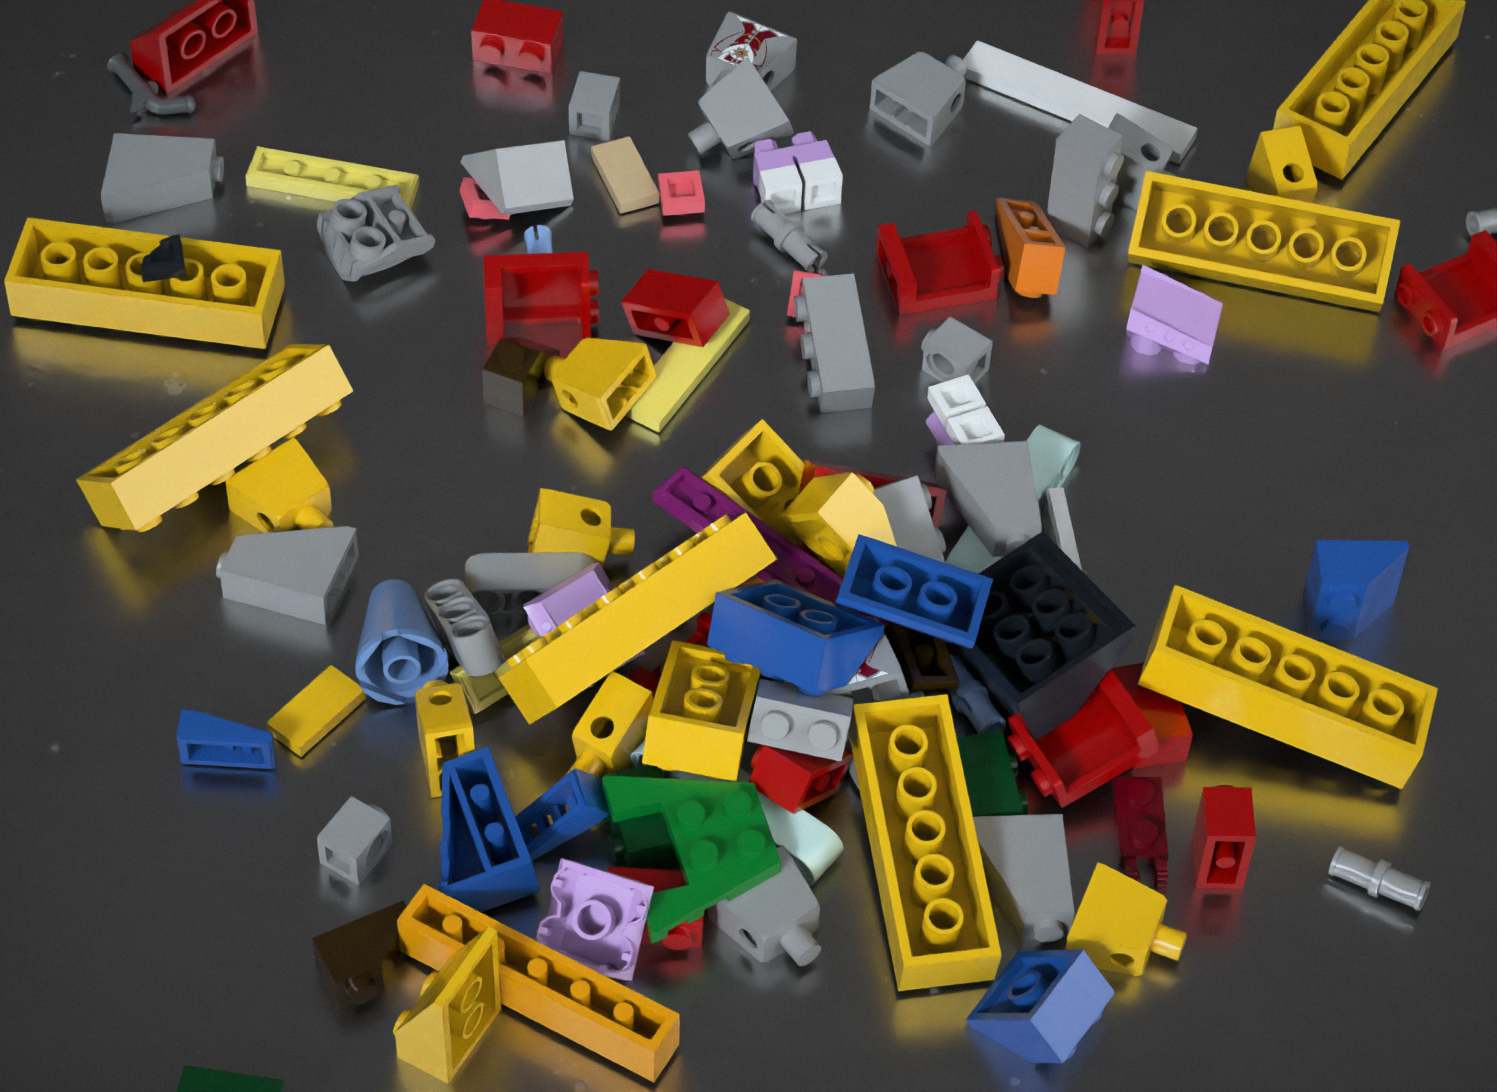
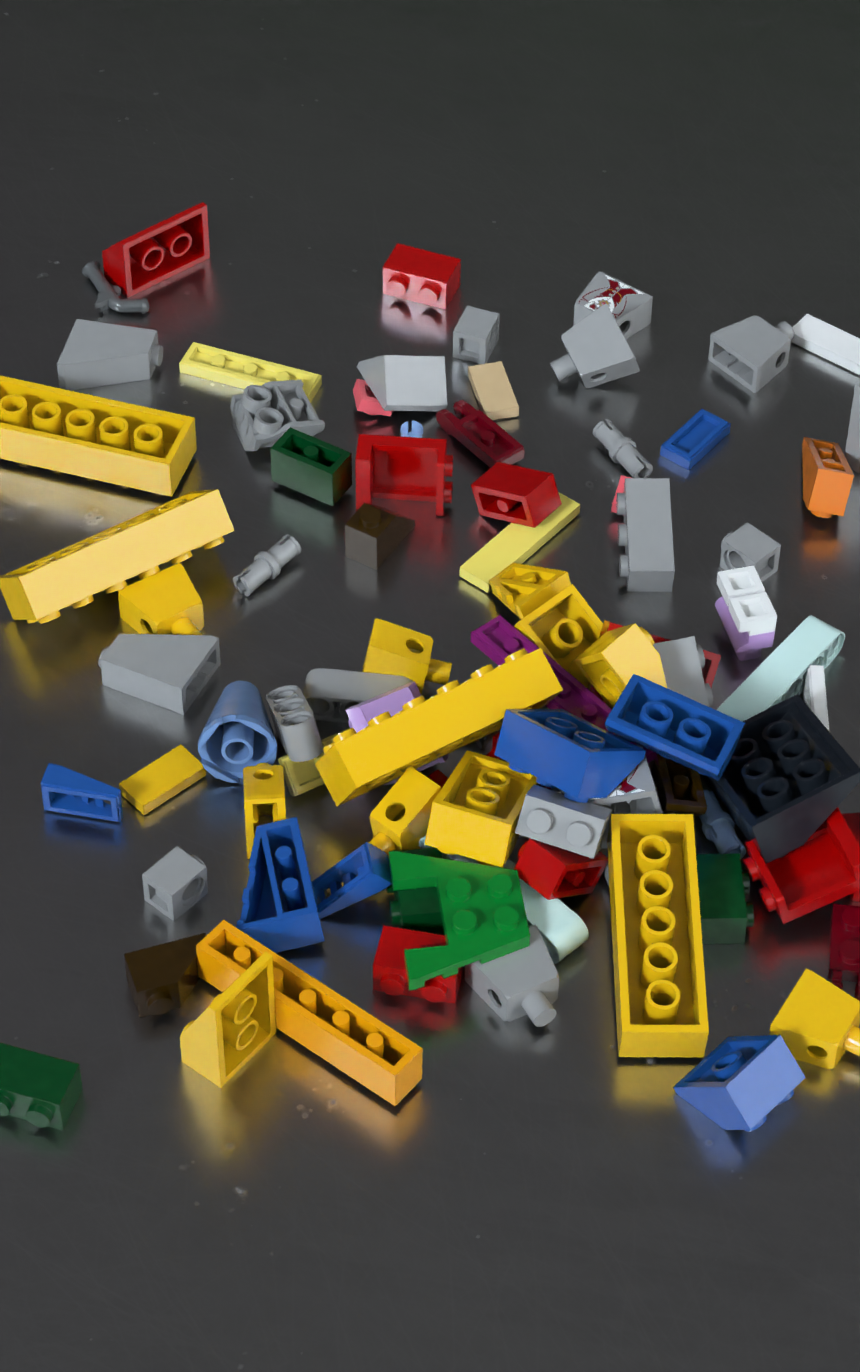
camera: 10 degrees right, 5 degrees down
black tile [141,234,186,282] -> none
lavender slope [536,858,654,981] -> none
yellow torso [544,338,657,431] -> none
coral plate [658,170,705,216] -> none
white hips [753,131,843,214] -> none
red panel [876,210,1004,316] -> none
light grey slope [935,441,1042,557] -> none
light grey slope [973,814,1075,942] -> none
none -> light grey pin [233,534,301,597]
none -> dark green brick [270,427,352,506]
none -> dark red hinge [436,400,525,468]
none -> yellow wing [489,563,571,619]
none -> blue tile [660,409,731,470]

